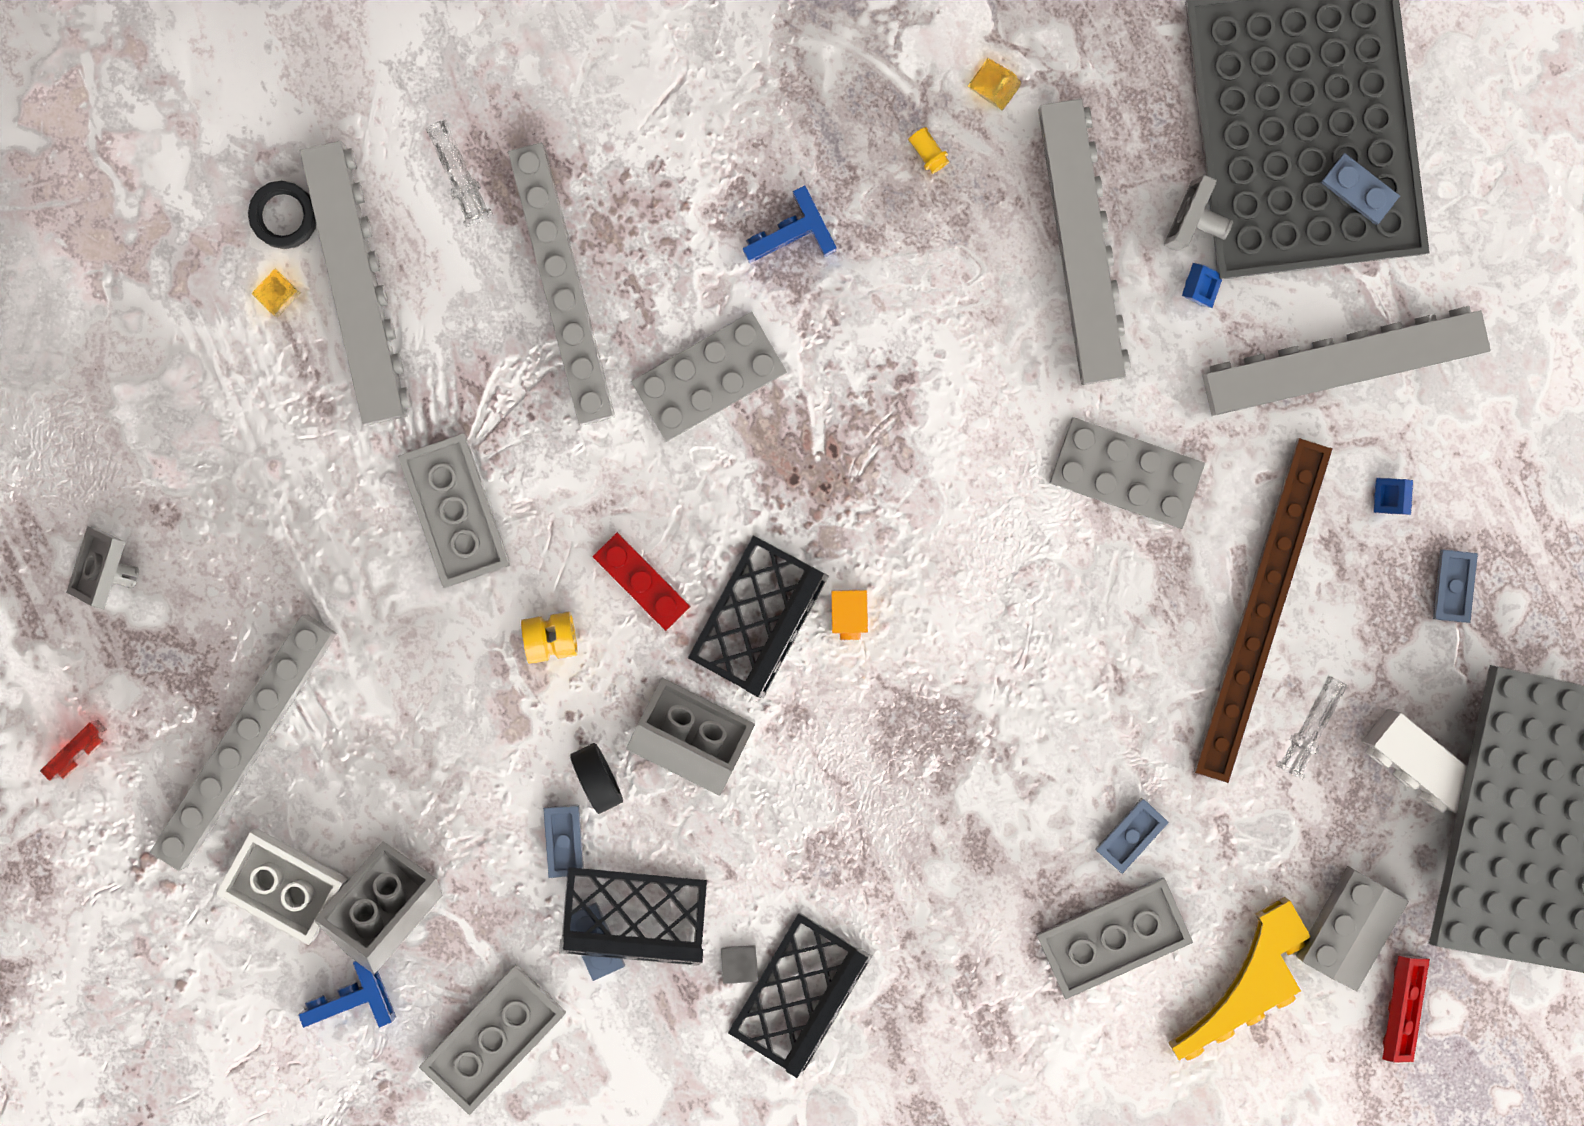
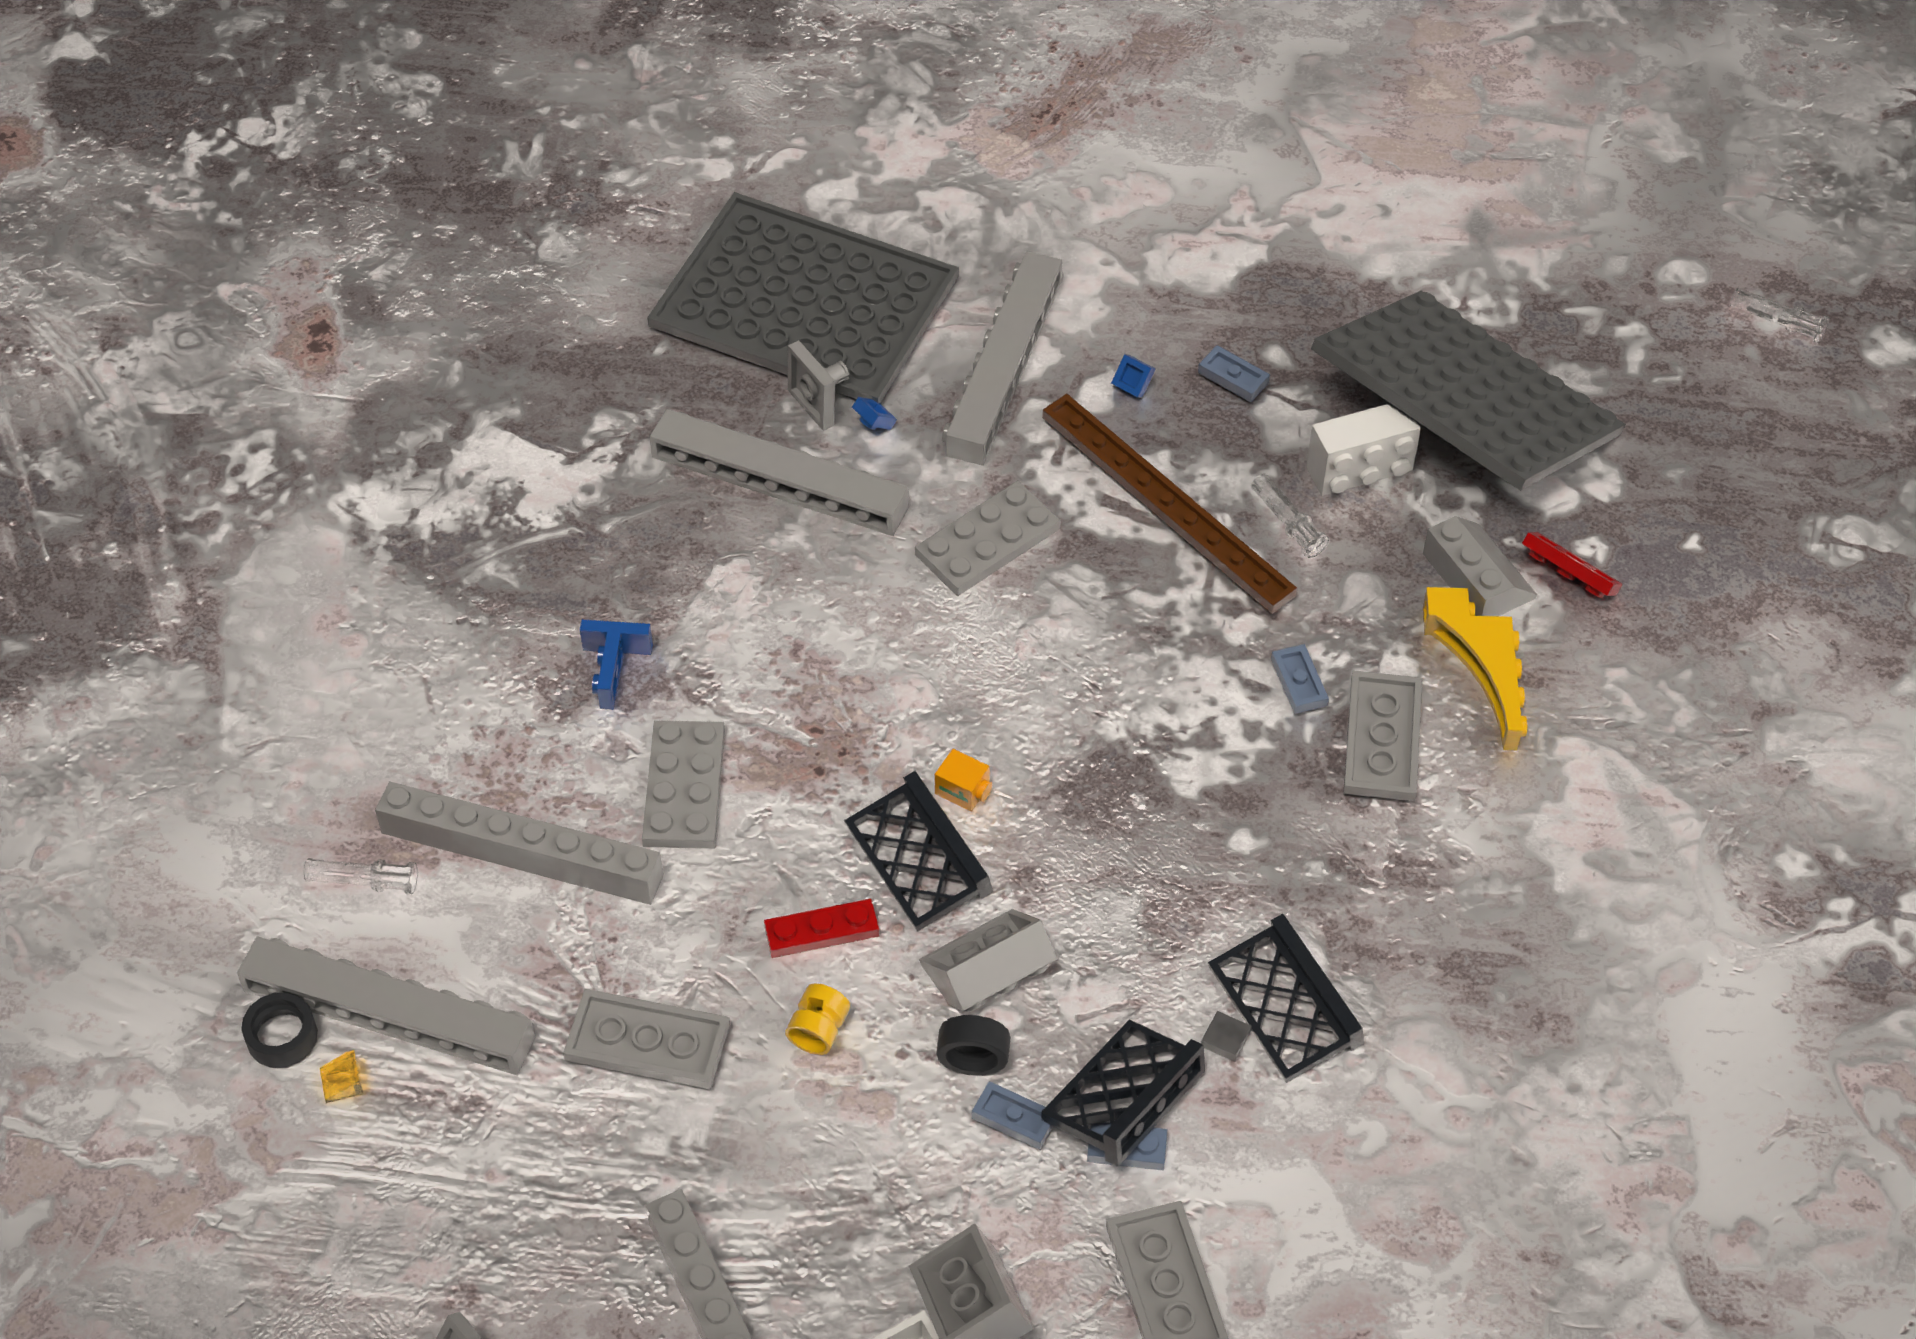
camera: 60 degrees left, 35 degrees down
yellow pin [908,127,949,174] -> none
clear yellow slope [968,58,1022,110] -> none
sand blue plate [1321,153,1400,225] -> none

